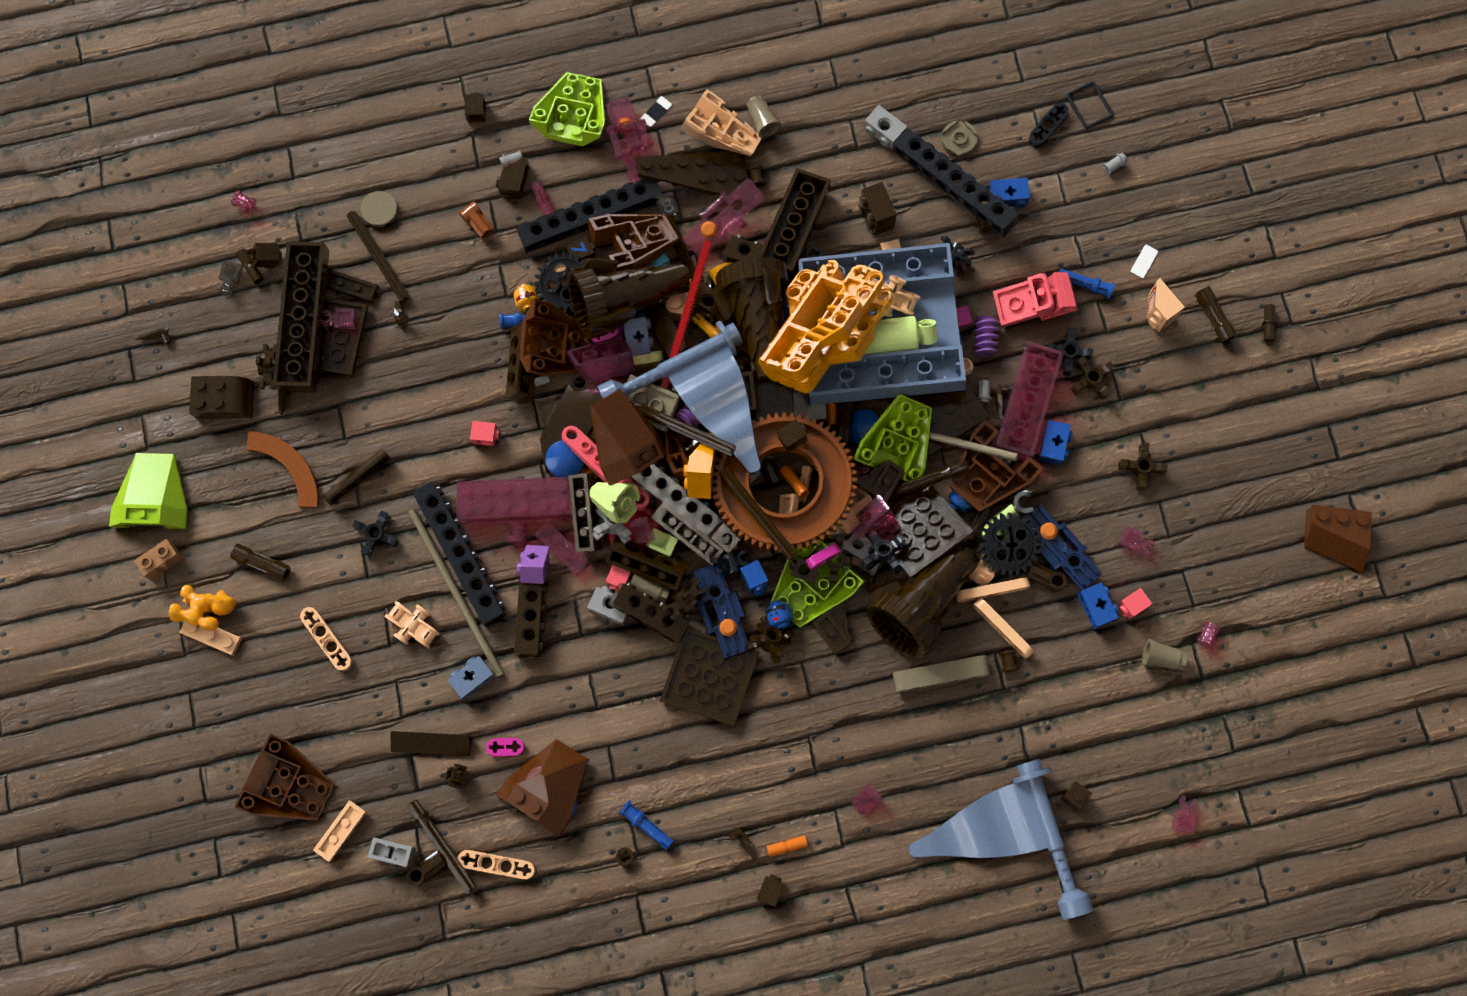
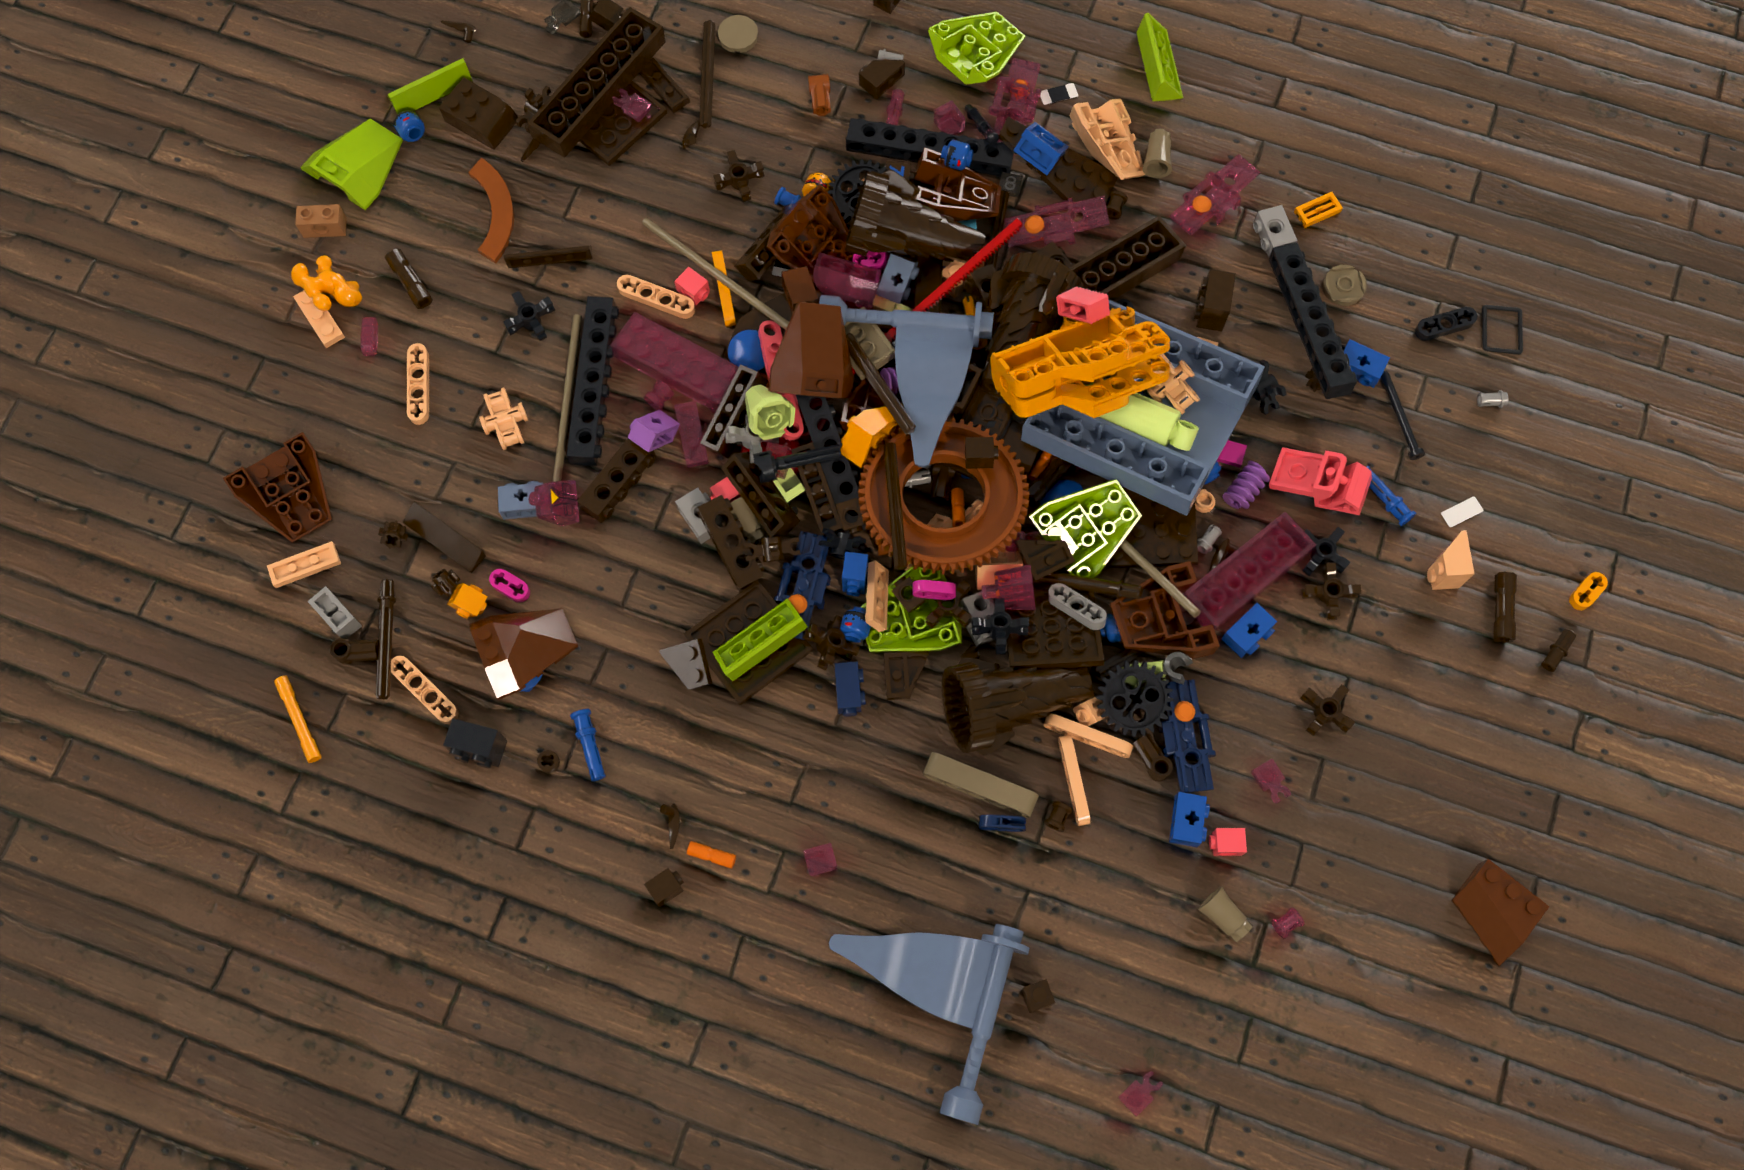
camera: 30 degrees right, 5 degrees down
none -> light orange piece [274,676,322,763]
none -> clear pink beam [361,317,378,356]
none -> dark brown gear [378,520,408,549]
none -> lime slope [387,58,473,114]
none -> blue head [394,110,425,142]
none -> black brick [443,718,507,769]
none -> light orange brick [447,583,488,619]
none -> clear pink torso [528,480,579,527]
none -> light nougat beam [617,275,695,319]
none -> dark tan piece [642,218,789,330]
none -> wing [659,639,712,690]
none -> light orange beam [712,250,736,327]
none -> dark brown pin [713,150,765,202]
none -> lime slope [713,598,808,681]
none -> black piece [753,444,842,483]
none -> reddish brown brick [781,266,821,314]
none -> dark blue brick [834,661,866,717]
none -> light nougat plate [865,560,889,632]
none -> clear pink panel [934,100,965,135]
none -> blue head [941,140,973,170]
none -> black piece [965,104,999,144]
none -> dark blue piece [979,815,1026,832]
none -> blue bracket [1013,122,1069,175]
none -> light grey beam [1048,583,1107,630]
none -> coral brick [1056,286,1110,324]
none -> lime slope [1136,13,1183,101]
none -> clear pink piece [1170,154,1260,236]
none -> light orange tile [1294,192,1343,228]
none -> black bar [1381,371,1425,460]
none -> light orange beam [1569,572,1608,611]

